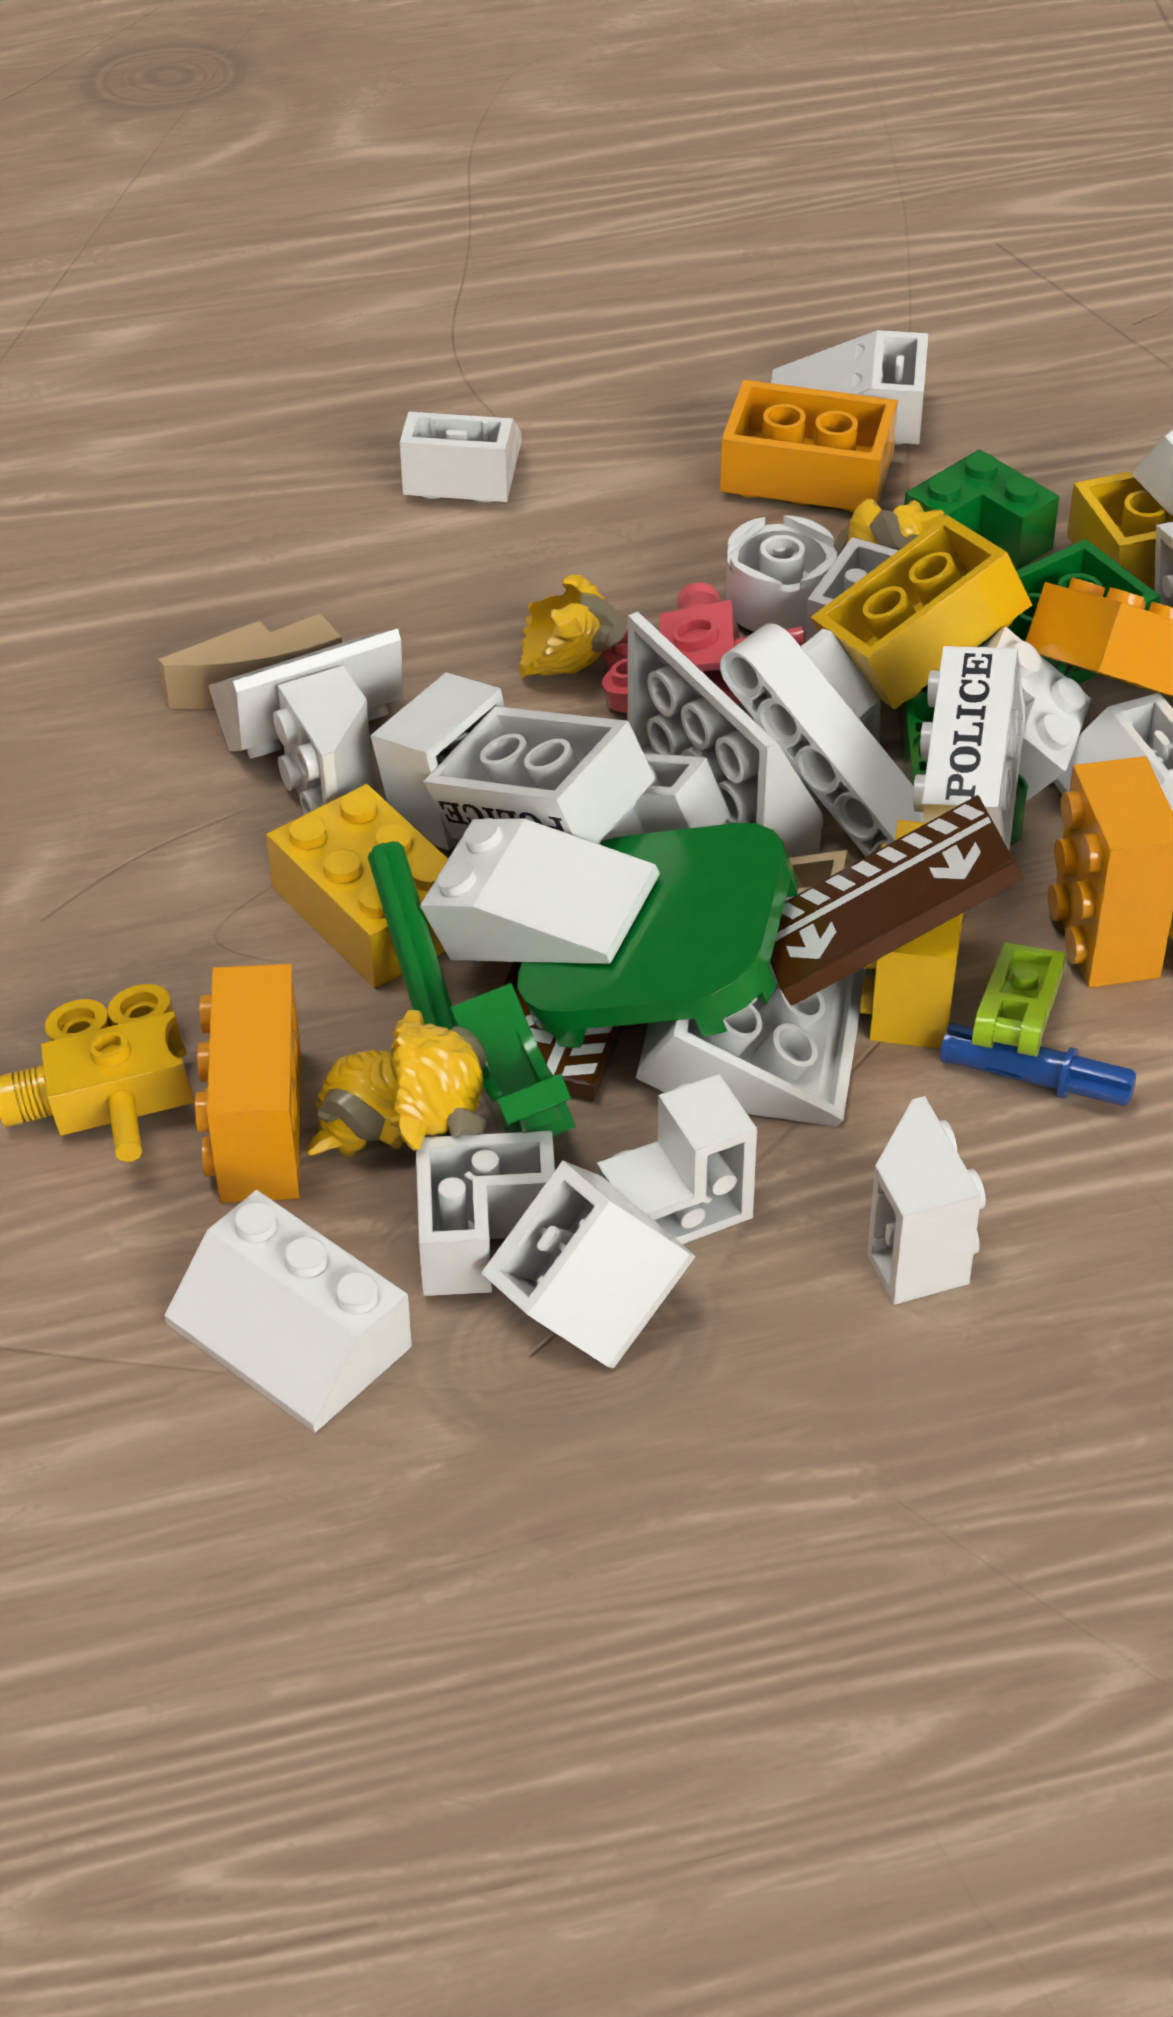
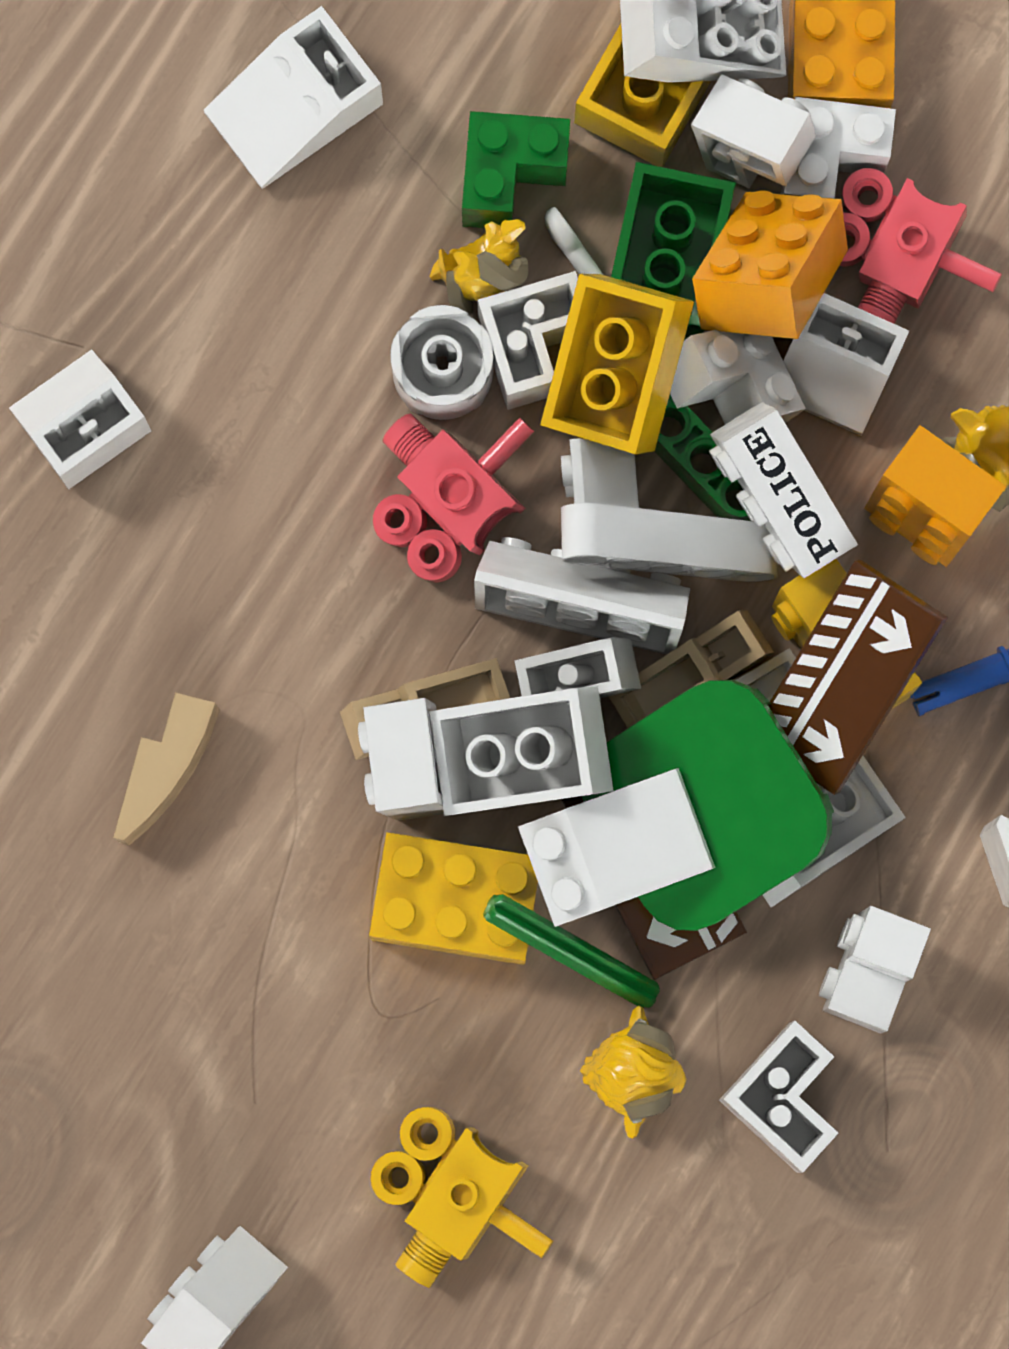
camera: 45 degrees left, 35 degrees up
white slope [164,1189,412,1433] -> none
light orange brick [195,964,302,1203] -> none
white slope [208,628,403,759] -> none
white slope [273,665,374,815] -> none
yellow hair [390,1010,487,1150] -> none
green arch [448,983,576,1136] -> none
white slope [481,1160,696,1369] -> none
yellow hair [519,574,627,679] -> none
light orange brick [720,380,898,512] -> none
lime plate [972,942,1066,1057] -> none

